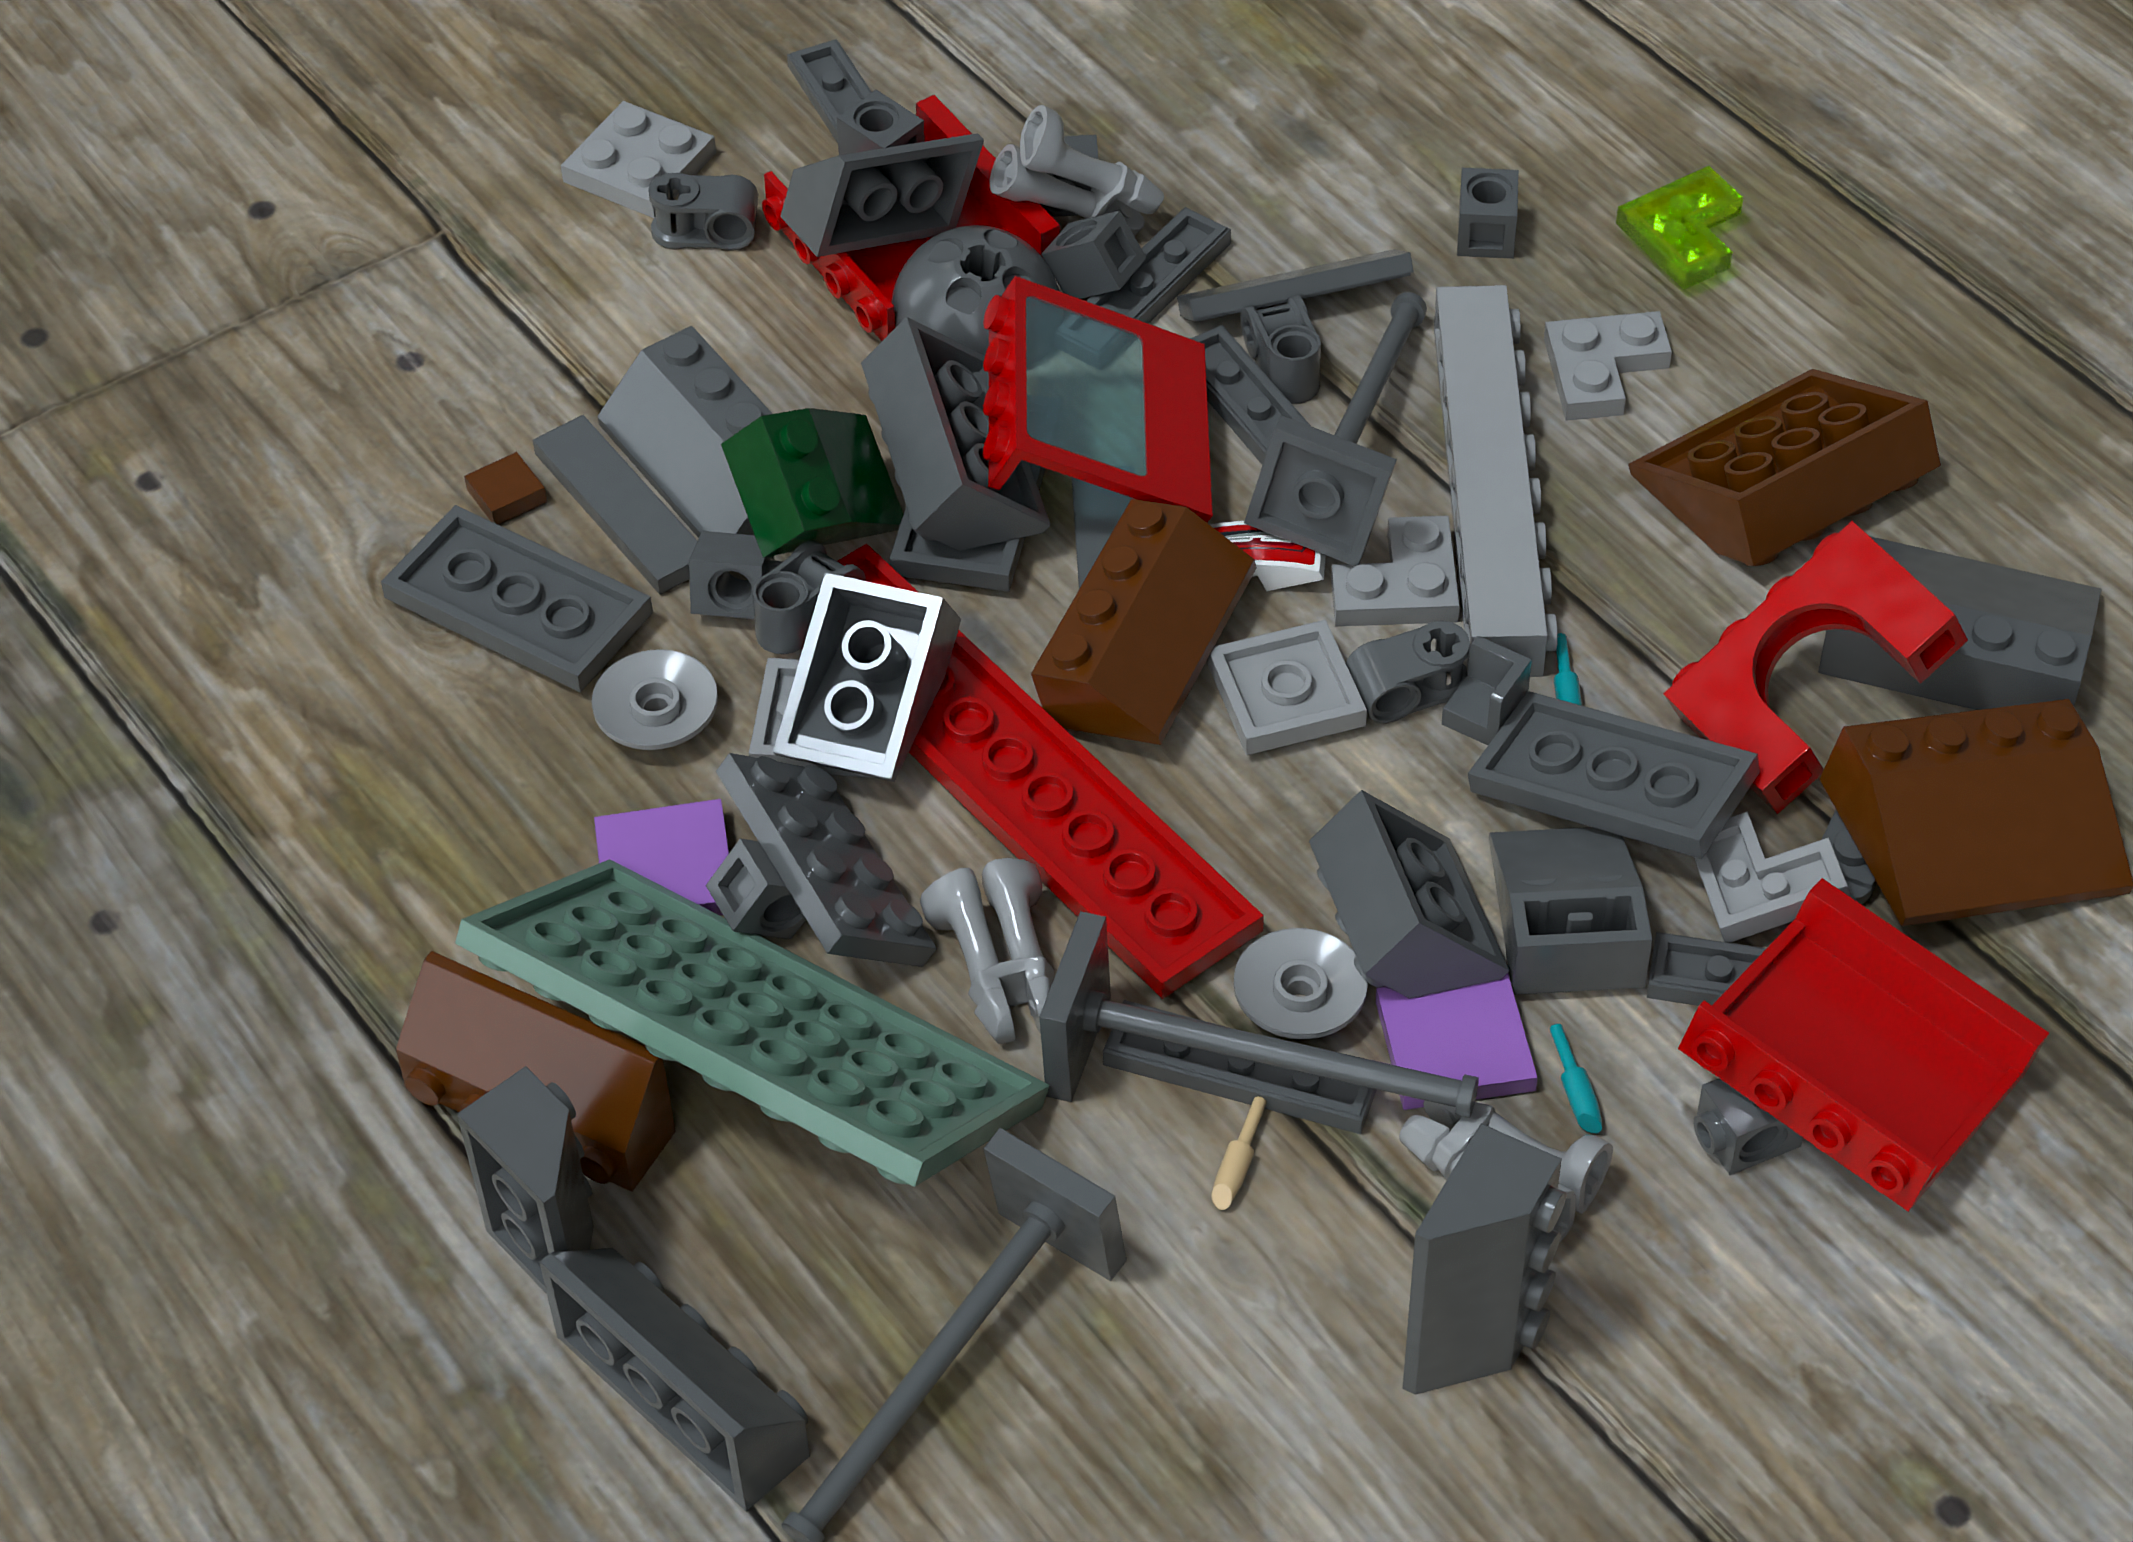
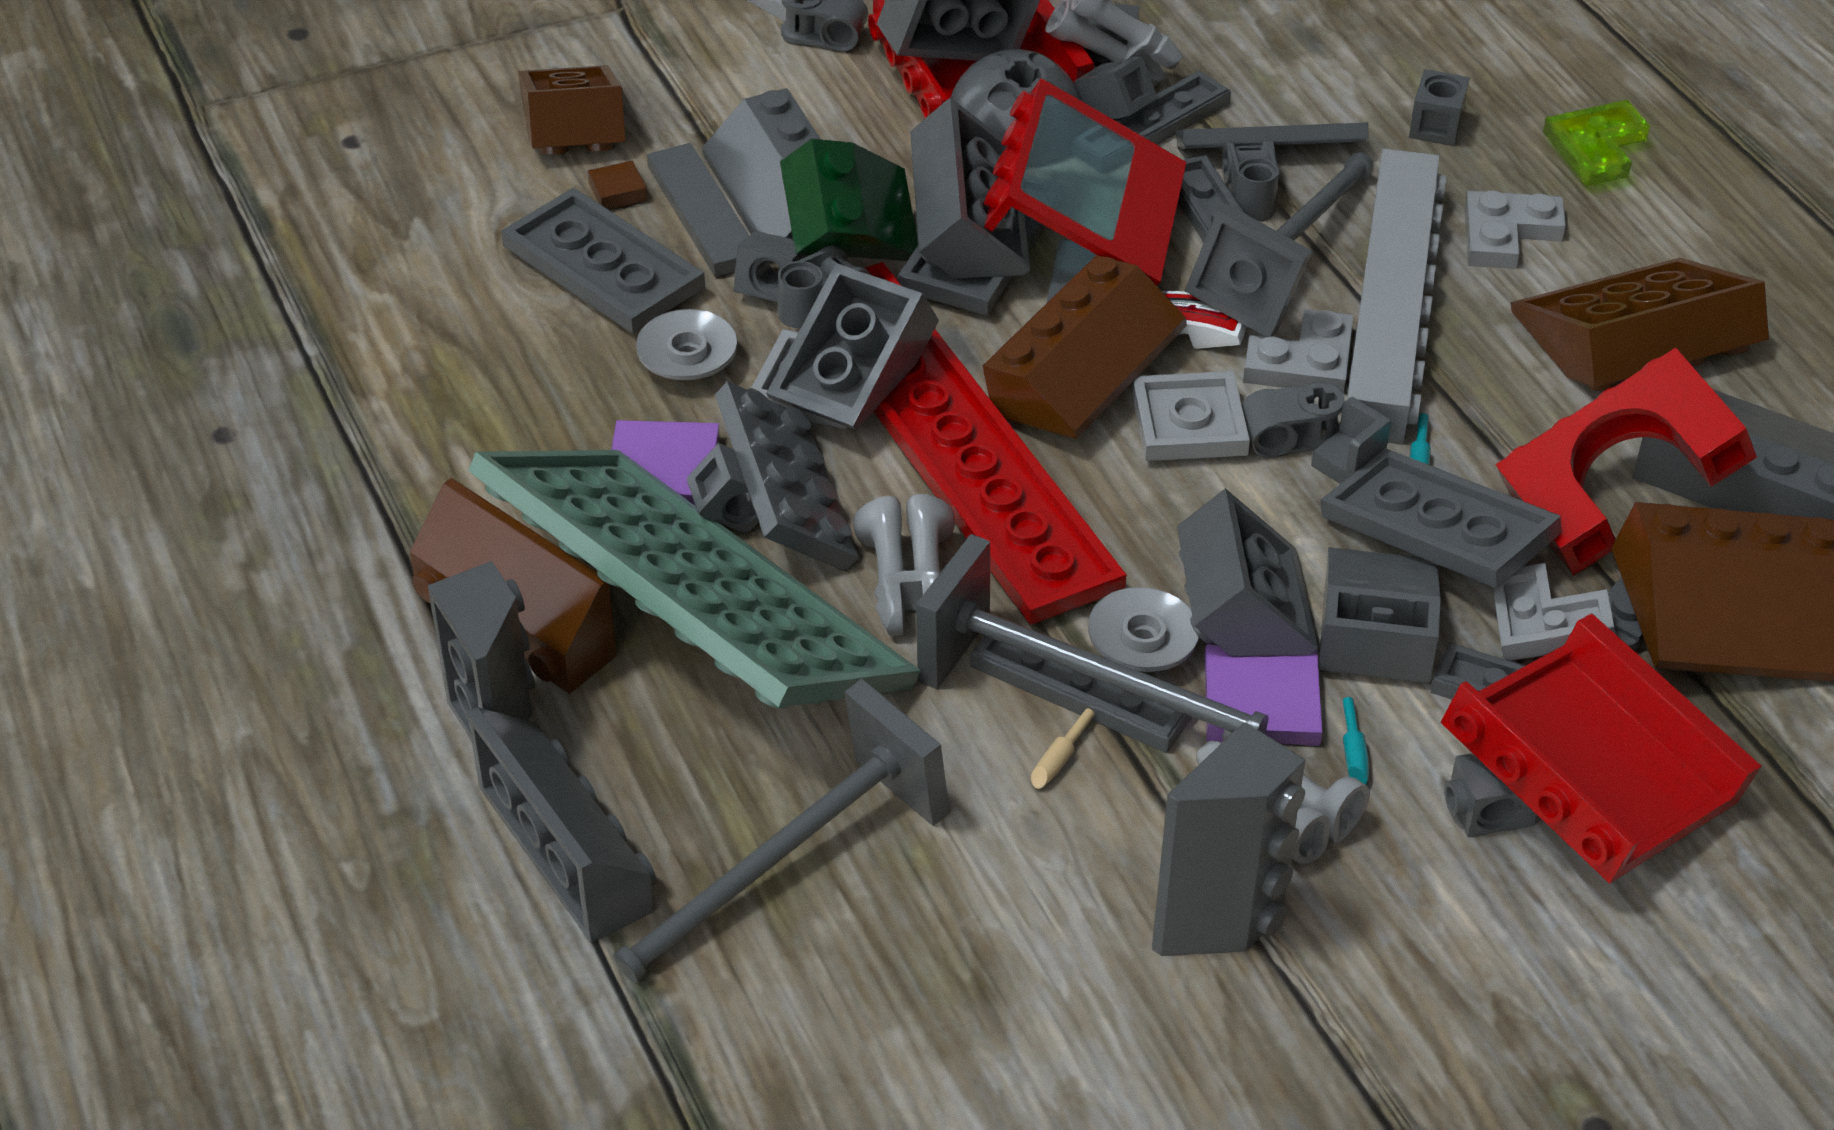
camera: 10 degrees right, 5 degrees down
none -> reddish brown slope [518,65,625,155]

